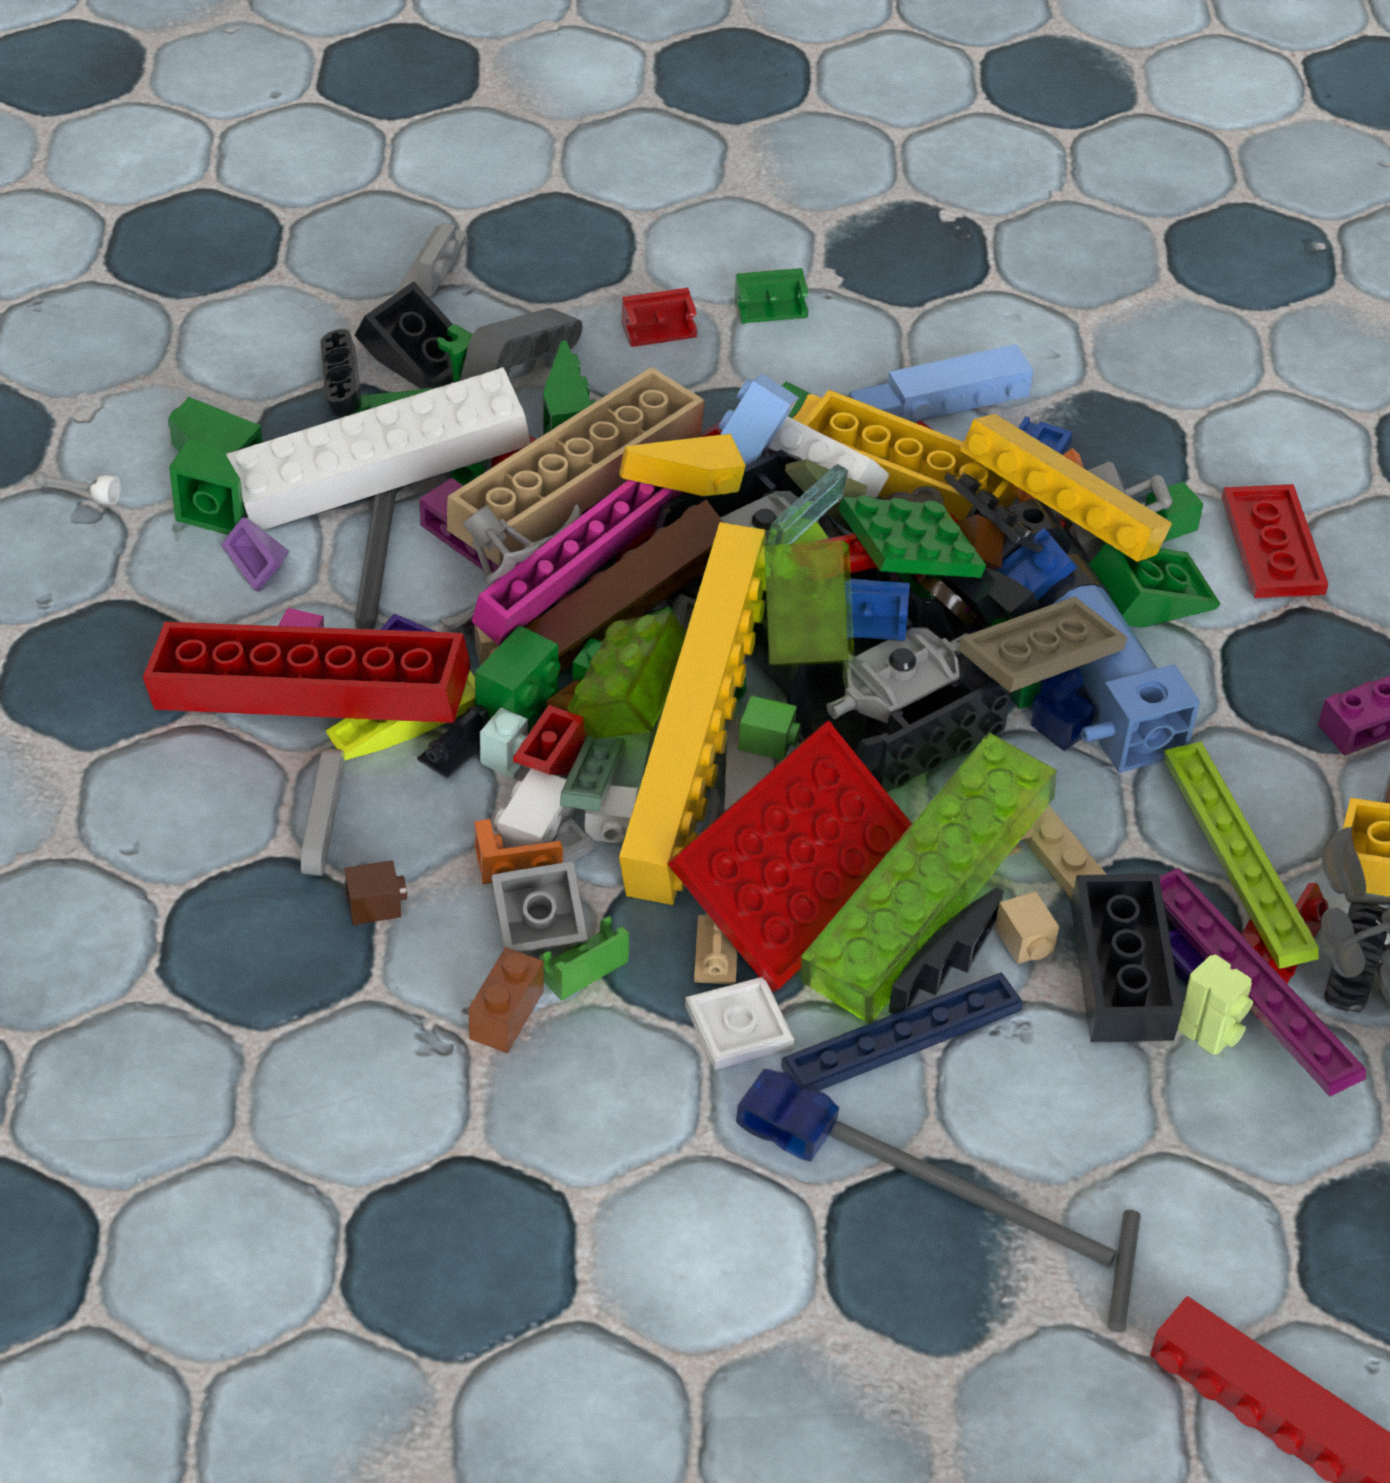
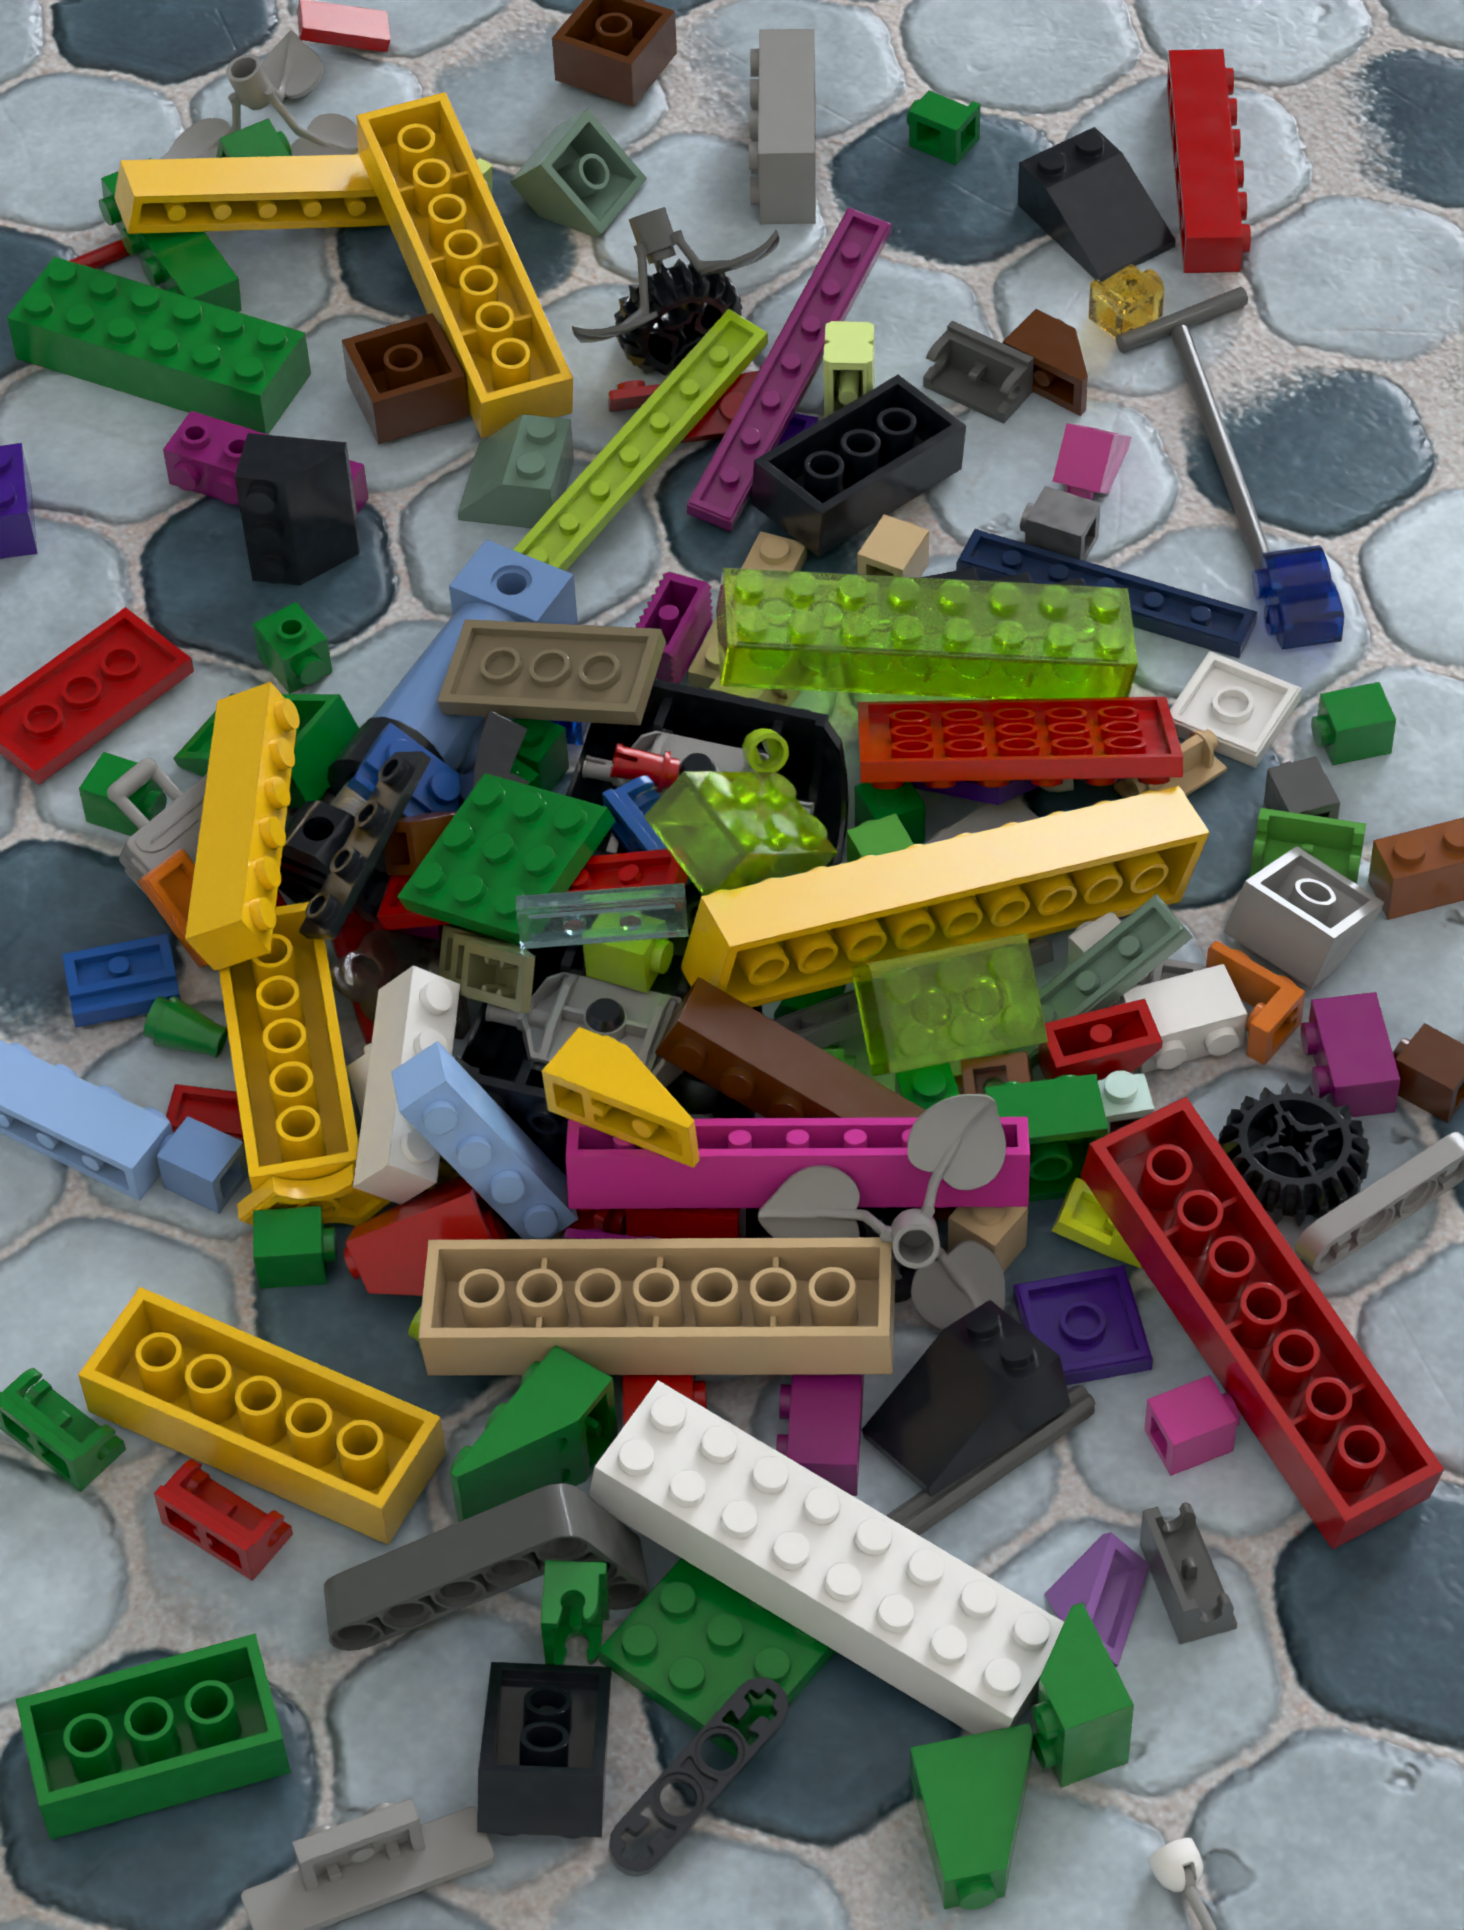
camera: 125 degrees left, 5 degrees up
none -> green brick [16,1633,291,1840]
none -> yellow brick [78,1287,446,1545]
none -> black slope [234,433,361,585]
none -> green brick [253,602,332,694]
none -> sand green slope [458,414,574,528]
none -> red pin [609,743,680,793]
none -> magenta brick [635,572,713,684]
none -> lime hinge [742,728,789,774]
none -> black slope [861,1300,1071,1497]
none -> dark grey hinge [923,321,1034,424]
none -> reddish brown slope [1003,309,1088,416]
none -> black slope [1017,127,1176,284]
none -> flat silver brick [1020,486,1100,561]
none -> dark pink slope [1052,423,1132,501]
none -> clear yellow brick [1088,264,1164,339]
none -> dark grey hinge [1139,1502,1237,1644]
none -> black gear [1218,1083,1370,1227]
none -> dark grey brick [1264,756,1340,819]
none -> magenta brick [1300,992,1400,1117]
none -> green brick [1311,682,1396,766]

